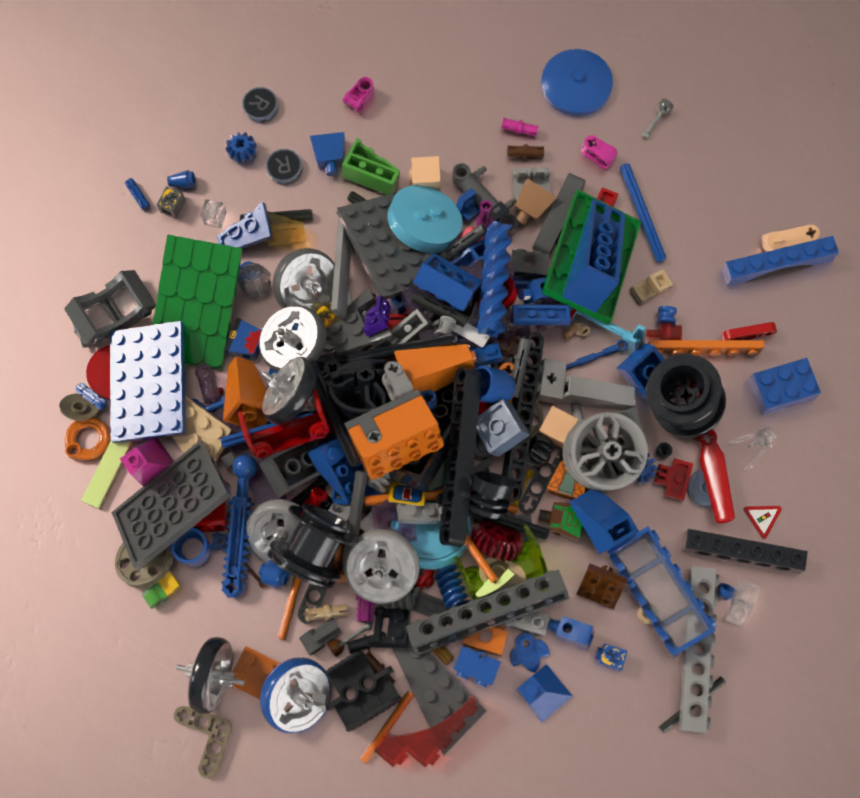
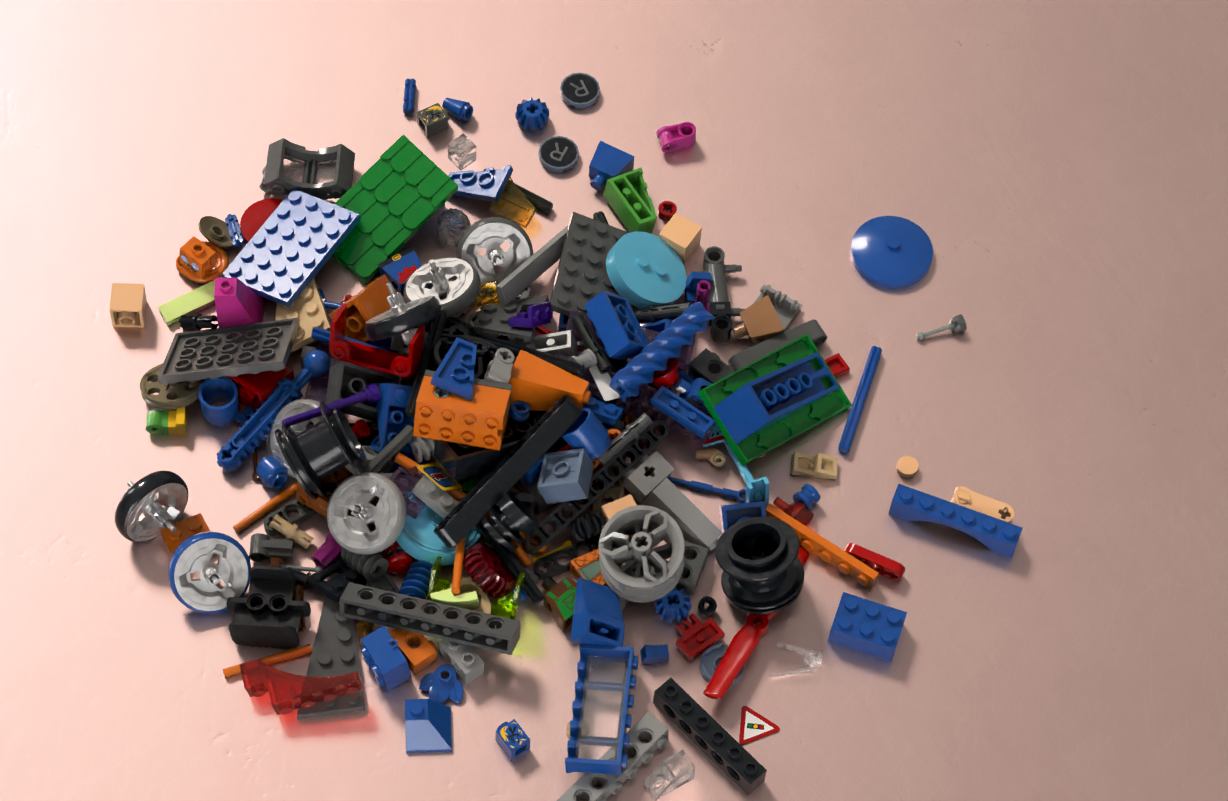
camera: 30 degrees right, 15 degrees down
dark tan beam [174,706,232,778] -> none
piece [195,364,221,404] -> none
dark pink pin [501,117,538,137] -> none
reddish brown pin [507,144,544,159] -> none
blue torso [547,616,595,651] -> none
reddish brown plate [577,563,628,609] -> none
dark pink piece [581,135,618,169] -> none
blue hinge [717,583,735,600] -> none
none -> light nougat head [109,283,147,328]
none -> black axle [178,313,218,330]
none -> orange head [179,236,216,279]
none -> dark purple piece [282,384,381,426]
none -> blue wing [431,337,477,401]
none -> blue piece [640,644,669,664]
none -> red bush [658,201,677,221]
none -> light nougat tile [896,456,919,478]

